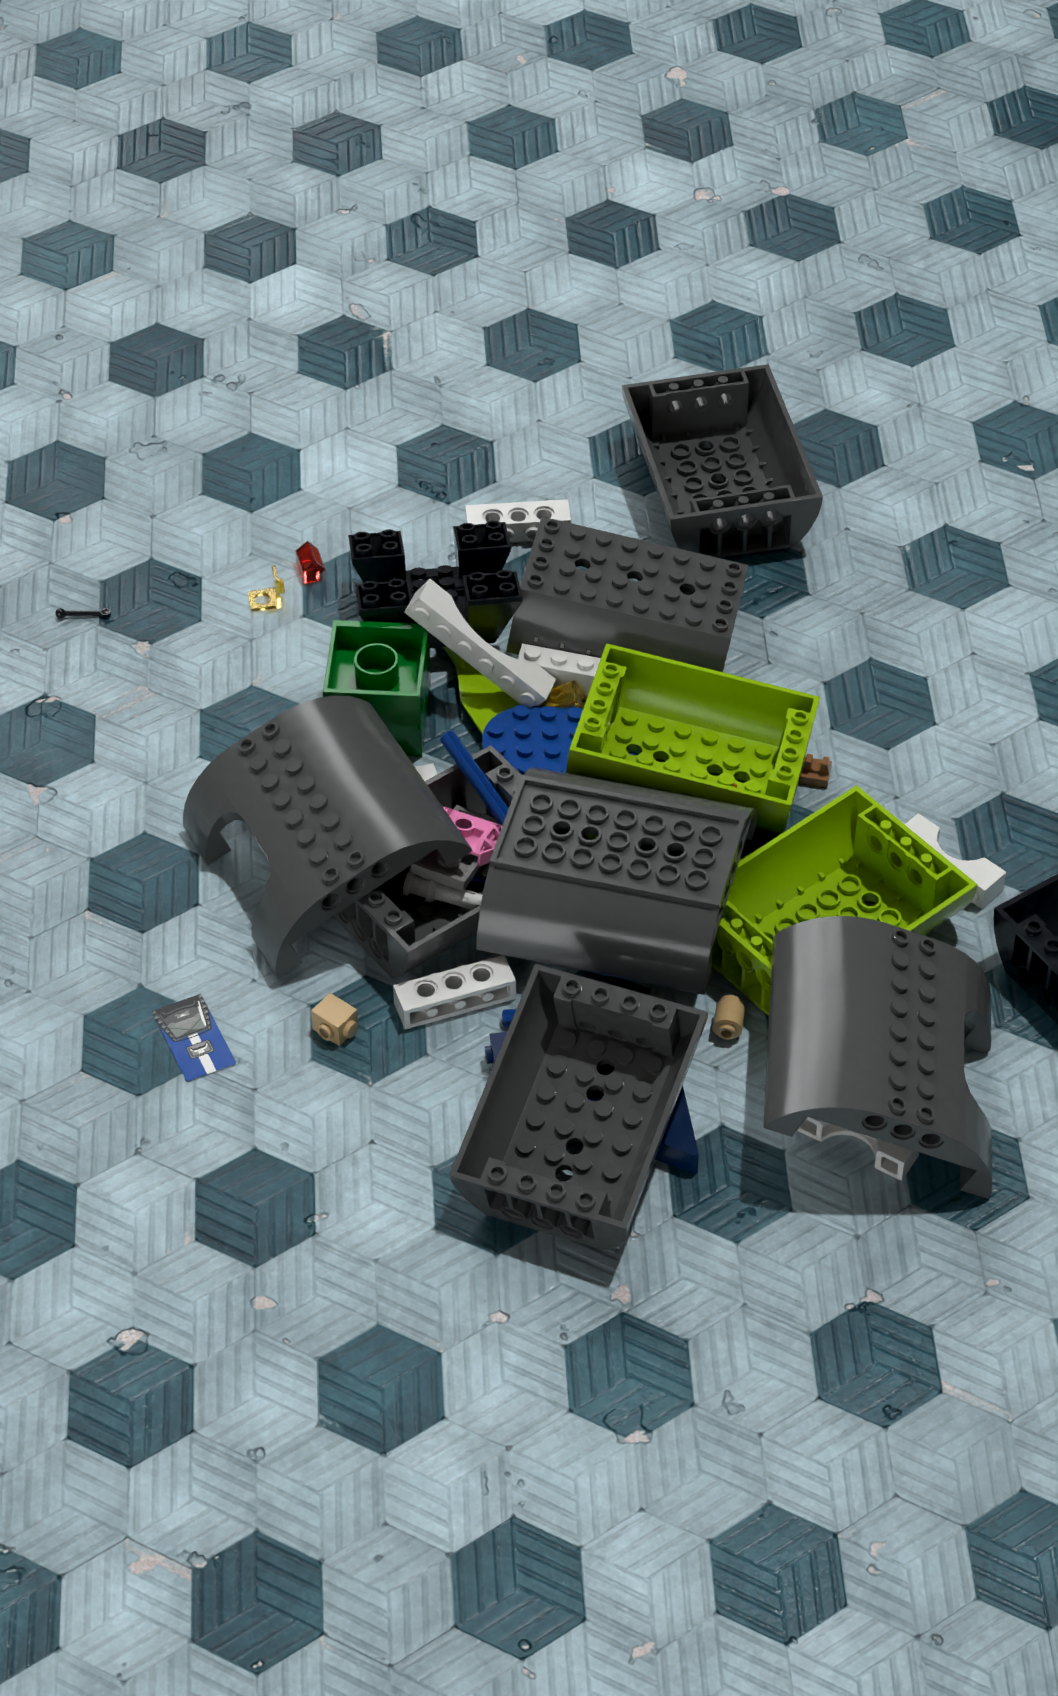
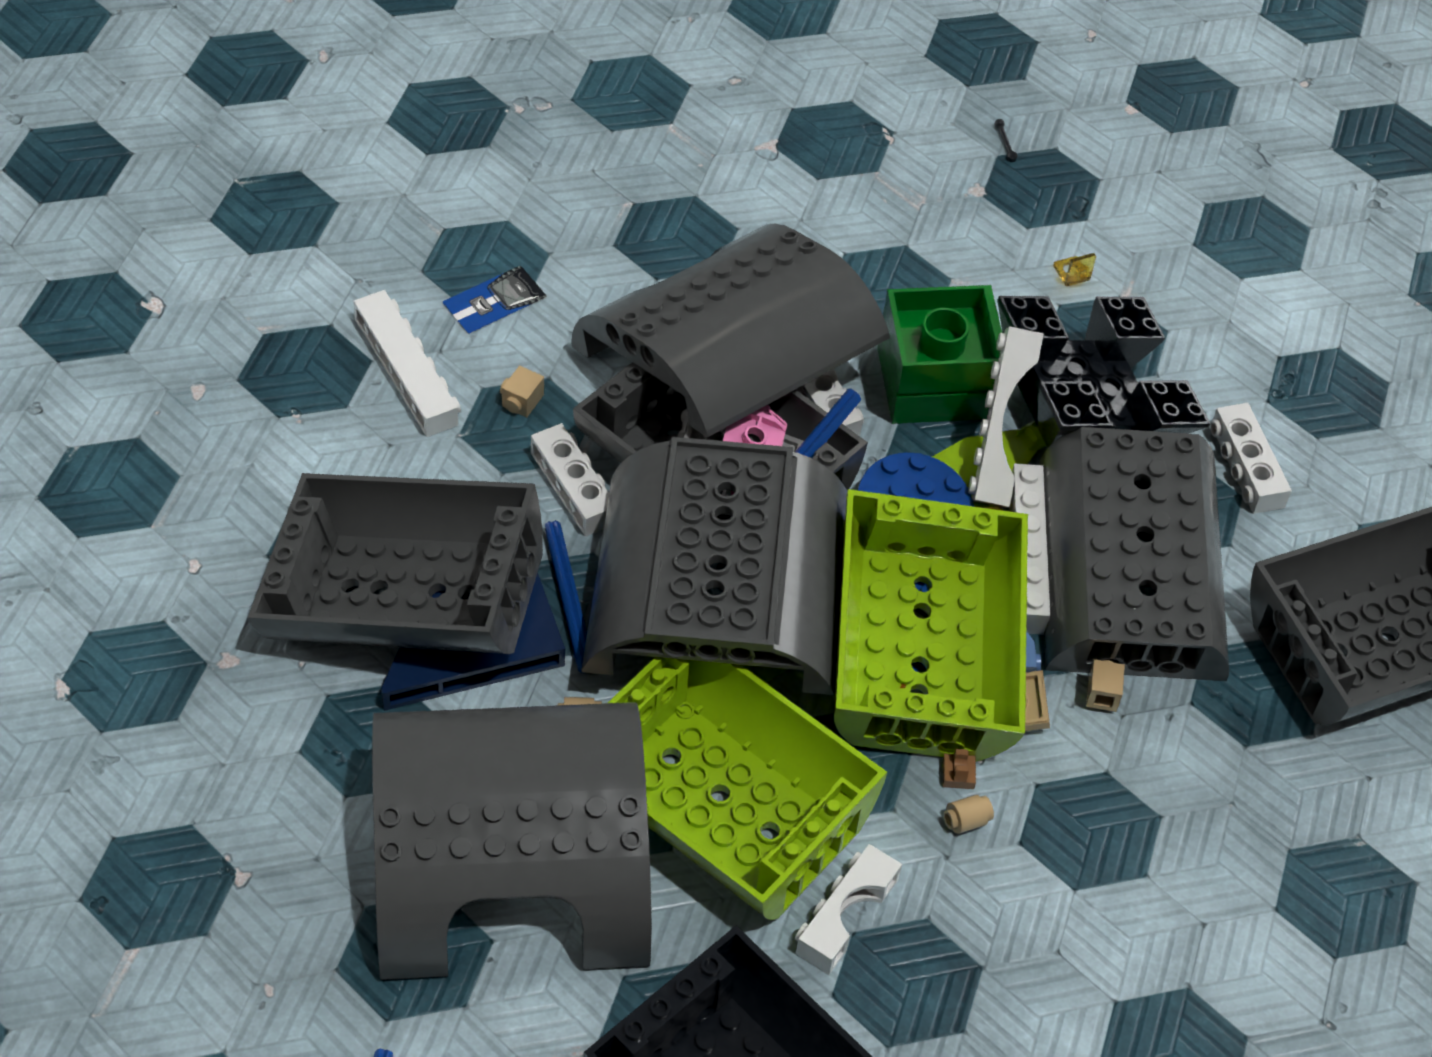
camera: 75 degrees right, 5 degrees up
clear red piece [296,541,326,584] -> none
none -> white brick [354,290,461,437]
none -> tan brick [944,795,994,834]
none -> tan brick [1086,659,1125,712]

